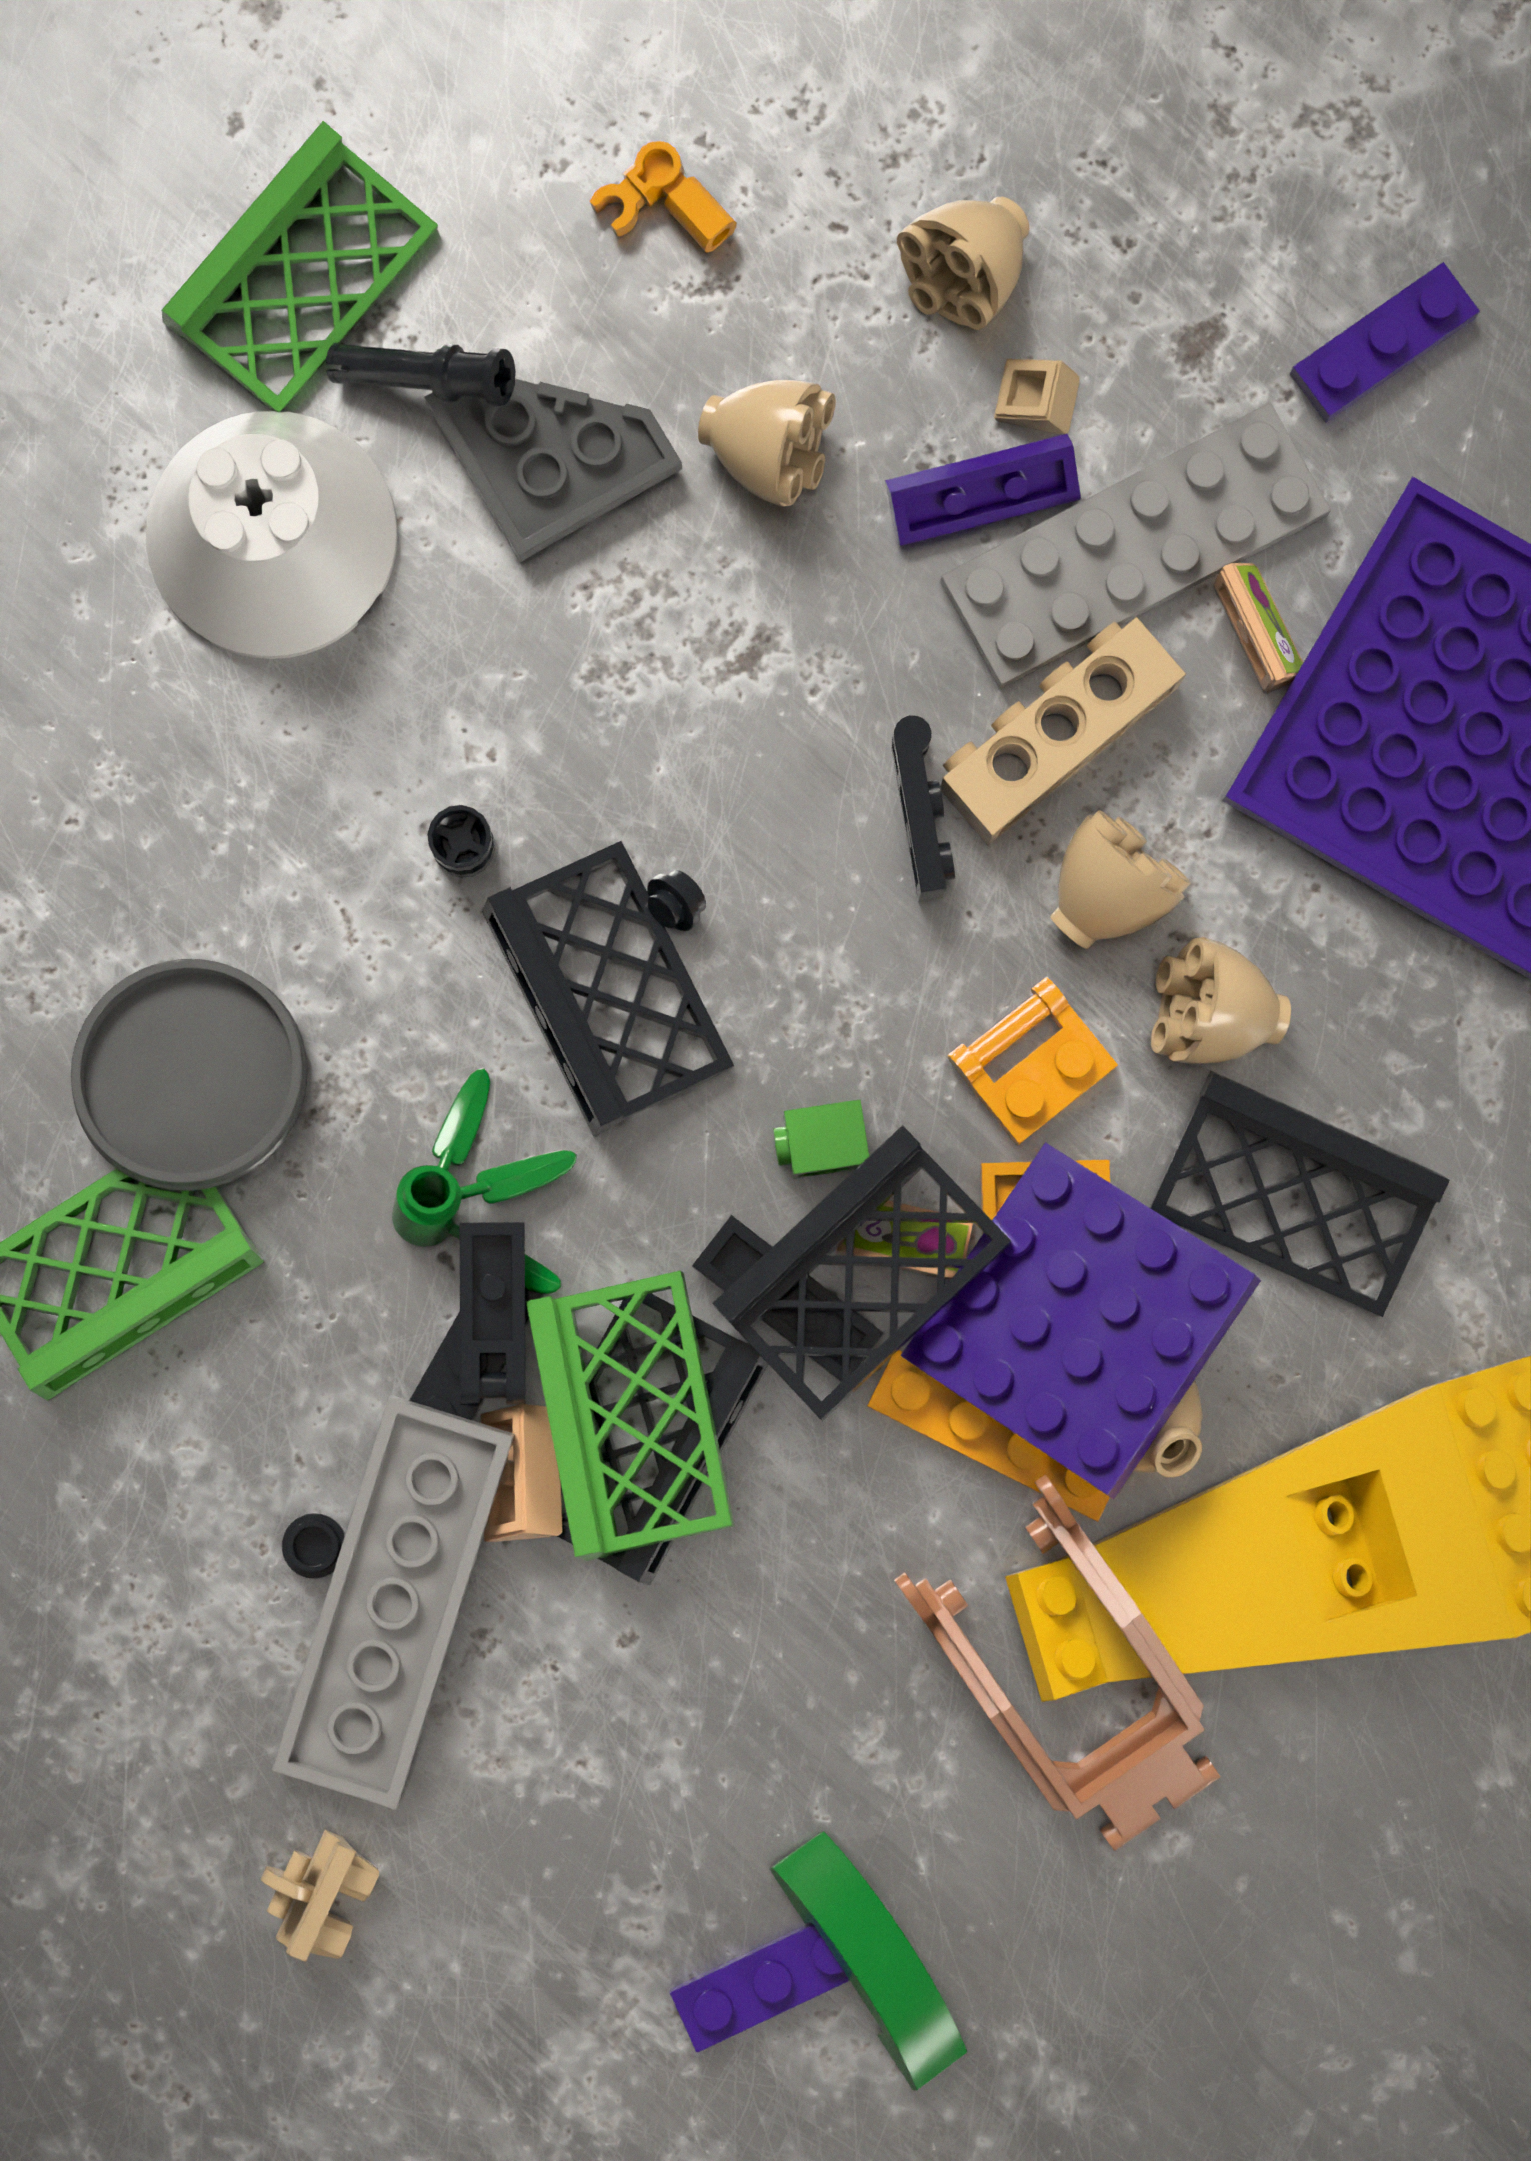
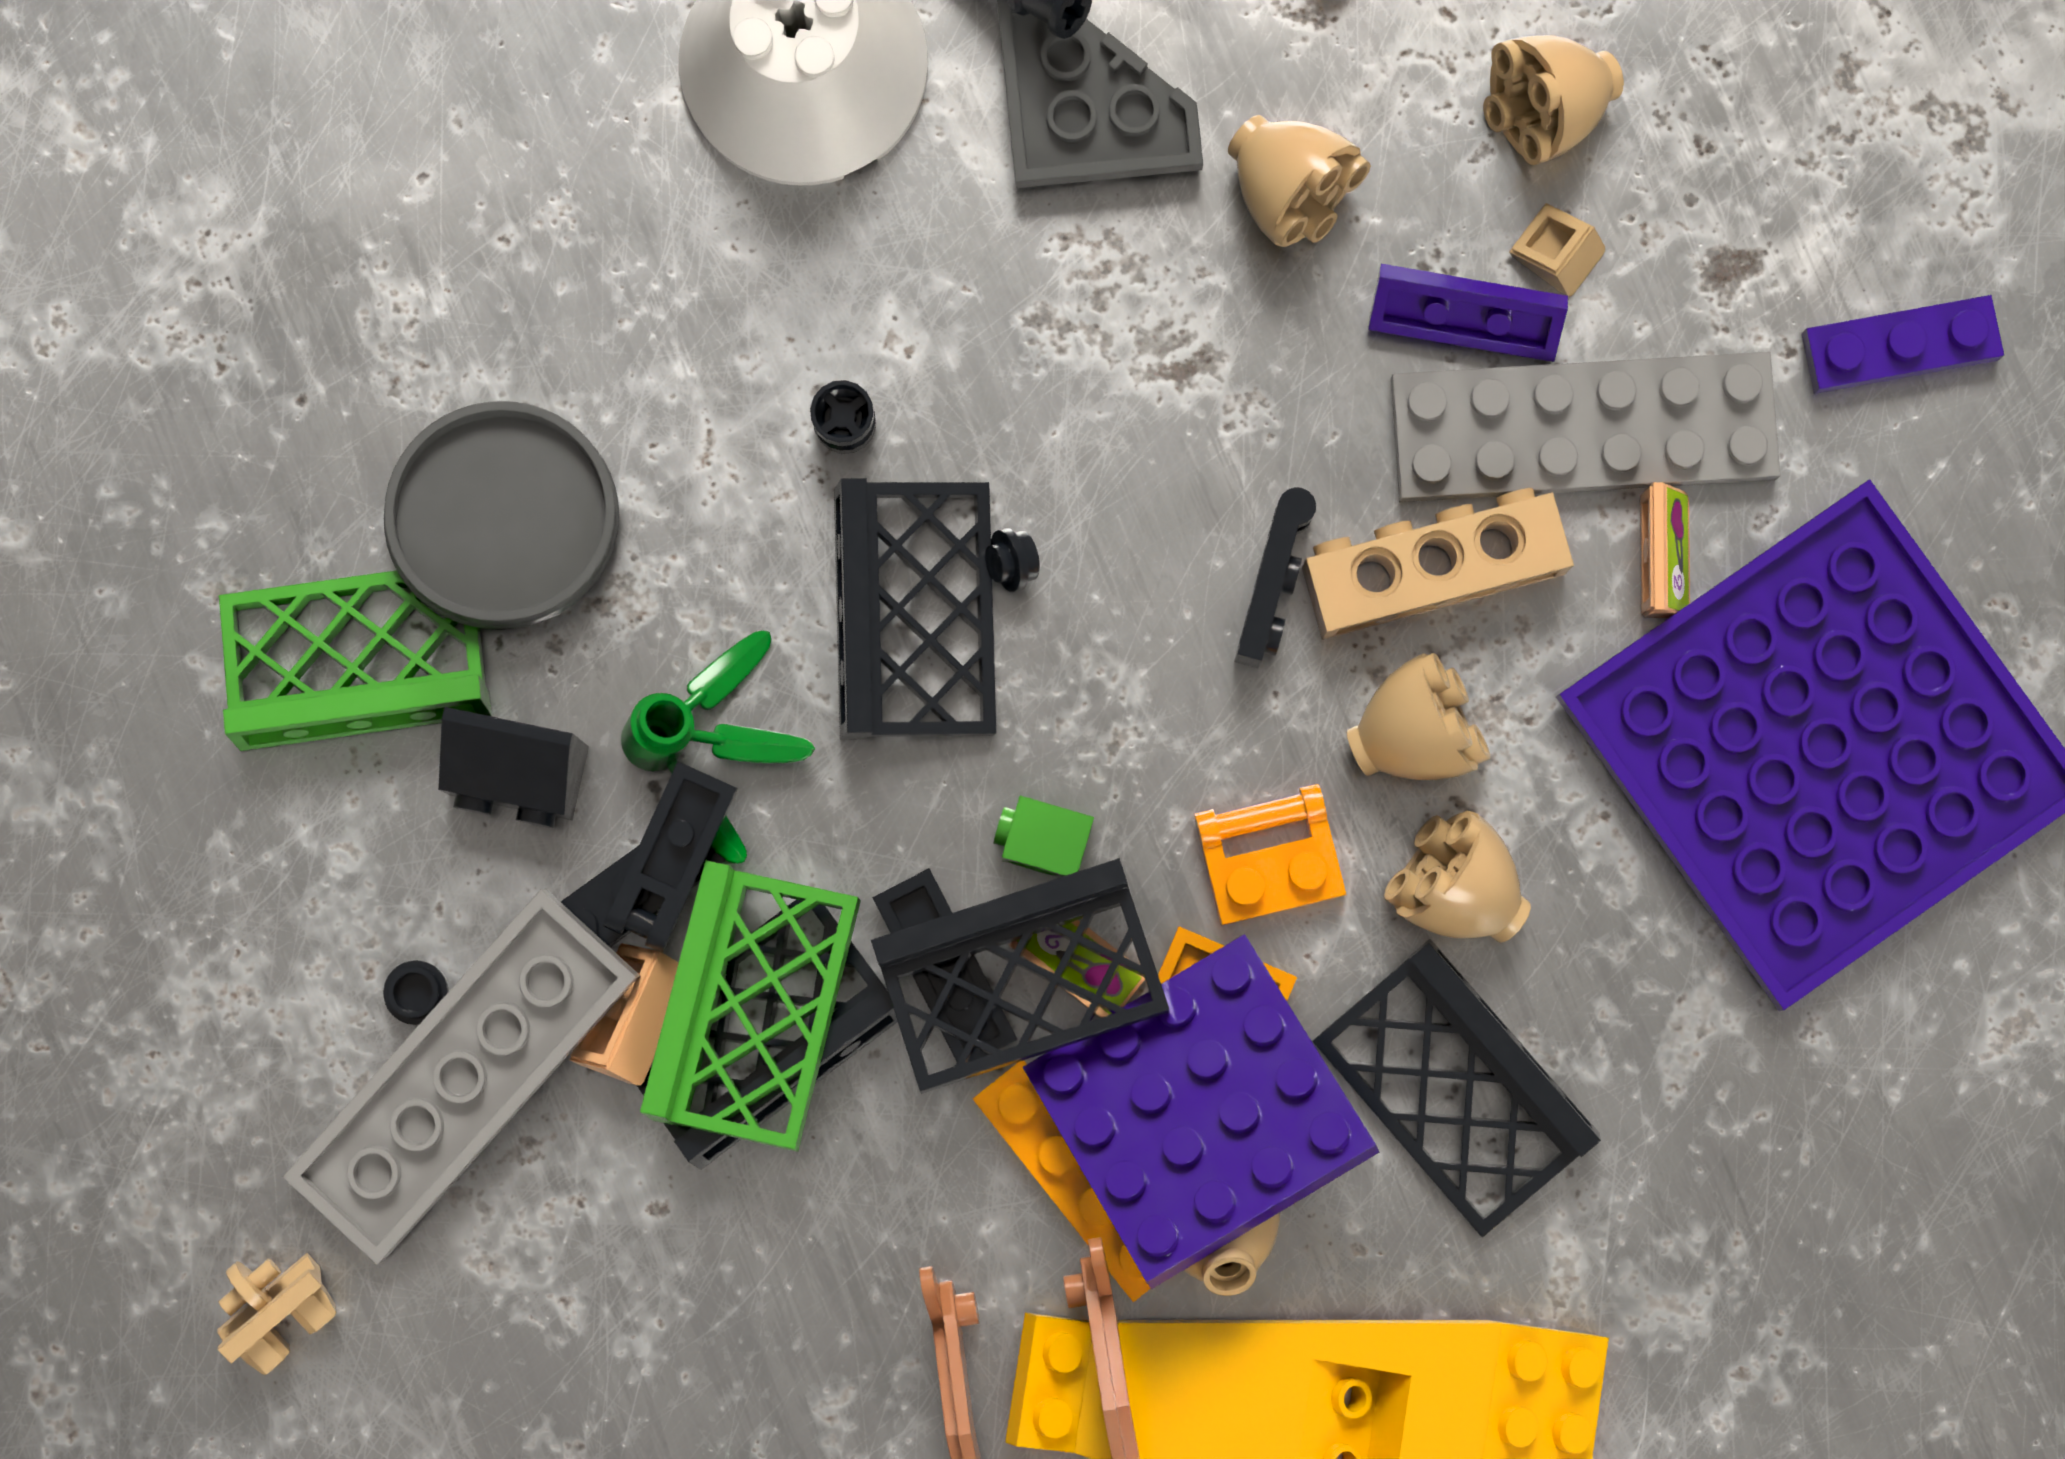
camera: 30 degrees right, 0 degrees up
none -> black slope [438,707,589,828]

